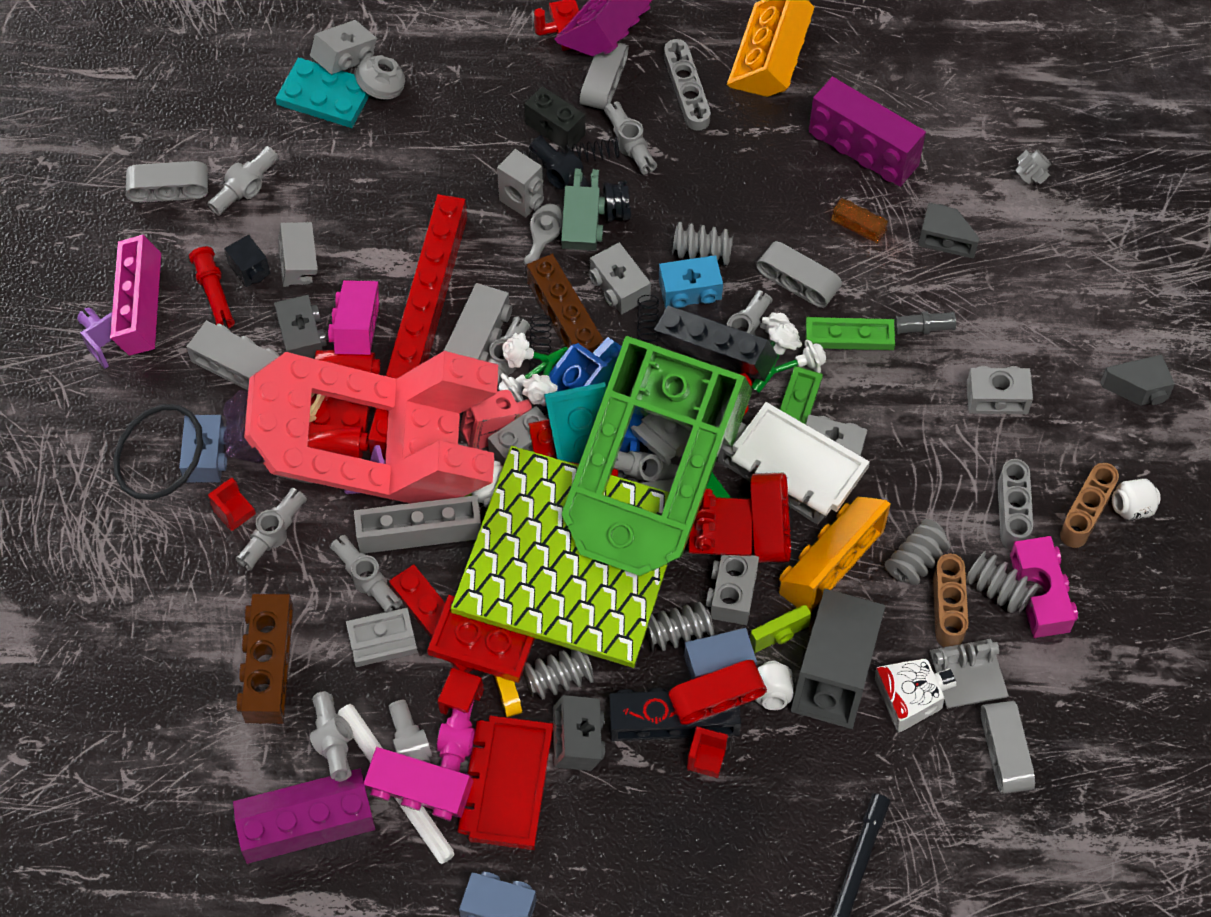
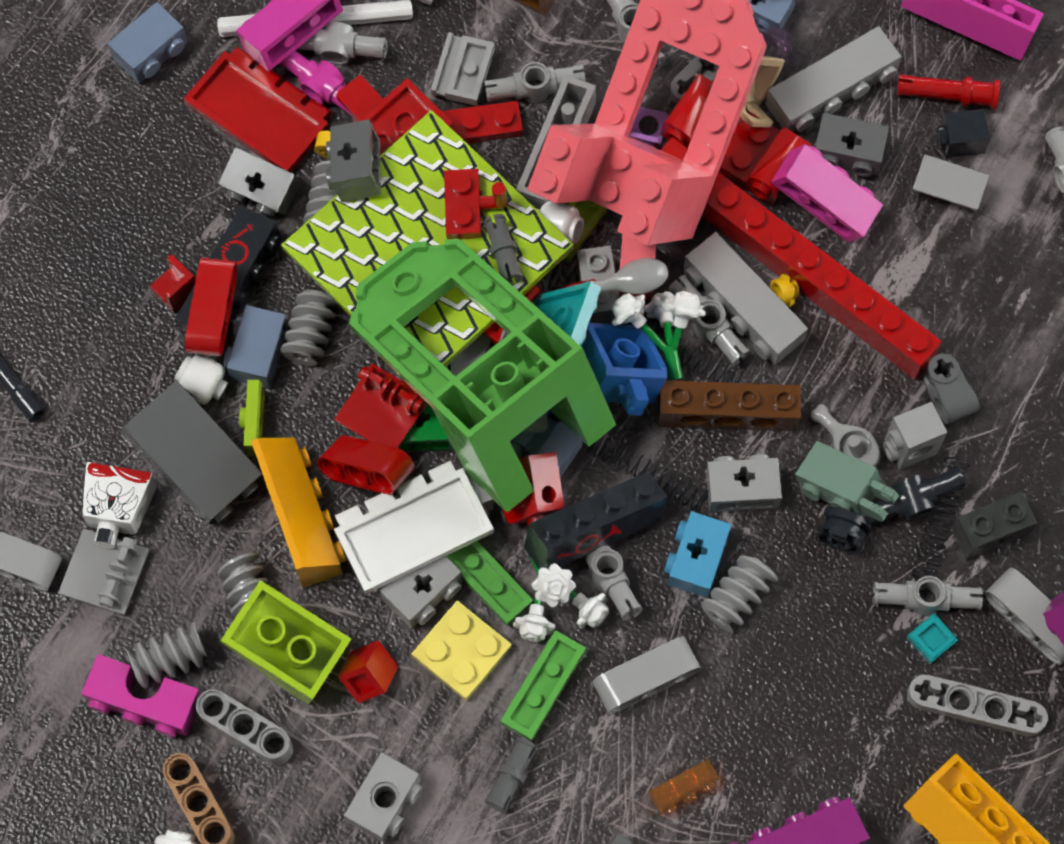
camera: 120 degrees right, 10 degrees up
light grey brick [706,555,759,625] -> none
medium nougat beam [933,553,968,647] -> none
none -> lime slope [220,580,351,705]
none -> dark grey brick [326,119,381,202]
none -> red panel [338,640,398,703]
none -> light yellow plate [411,600,512,701]
none -> red plate [444,169,508,239]
none -> dark grey pin [484,214,523,285]
none -> light grey piece [587,258,668,294]
none -> yellow plate [770,274,799,307]
none -> teal tile [906,613,958,664]
none -> dark grey piece [923,353,980,425]

